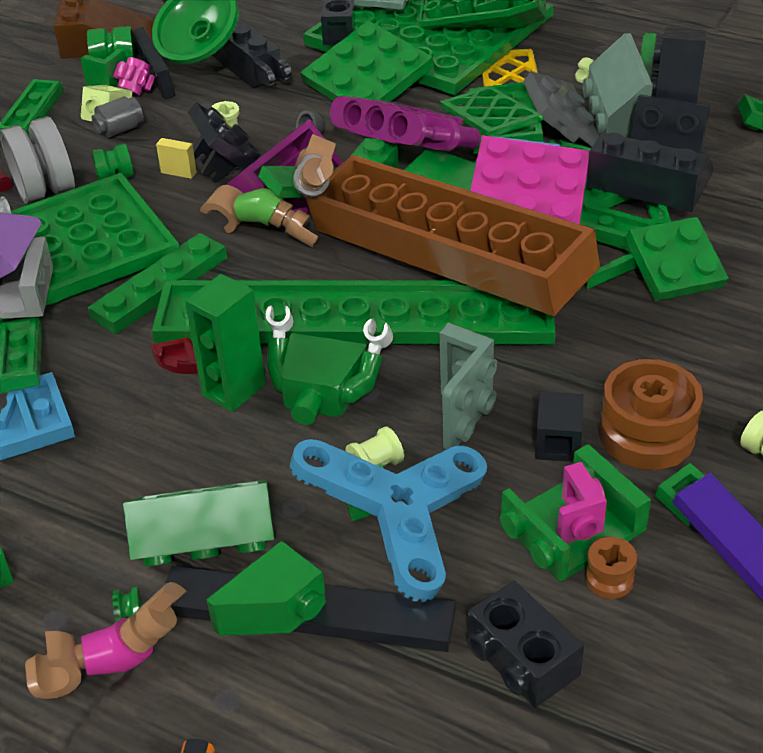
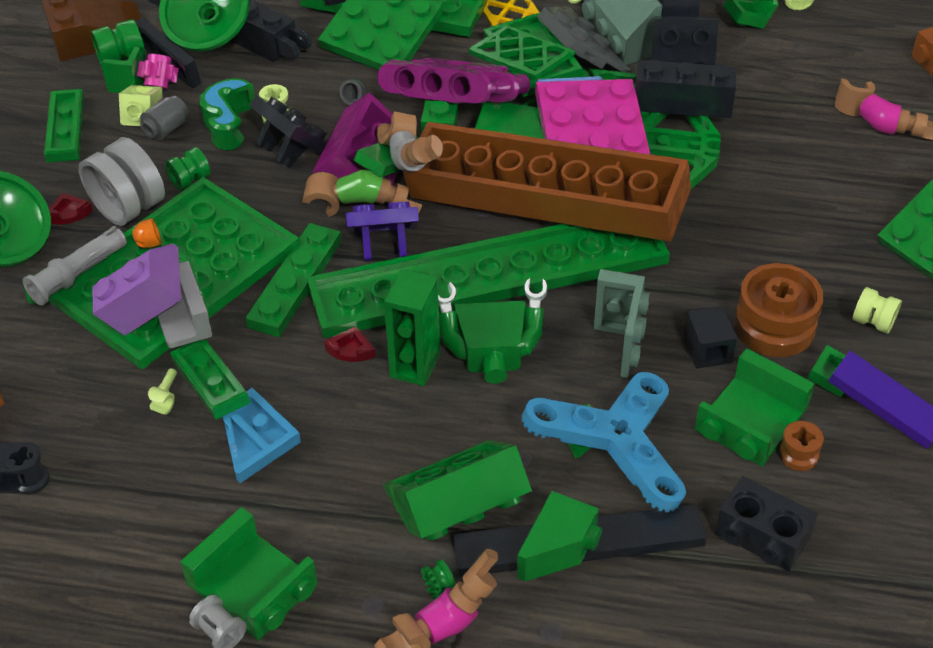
camera: 20 degrees left, 5 degrees up
light yellow tile [156,138,197,179] -> none
yellowish green bush [345,426,404,466] -> none
dark pink bracket [557,462,607,543] -> none
green plate [625,217,729,301] -> none
none -> orange hinge [132,218,162,248]
none -> green animal [200,78,255,150]
none -> dark purple plate [346,202,419,261]

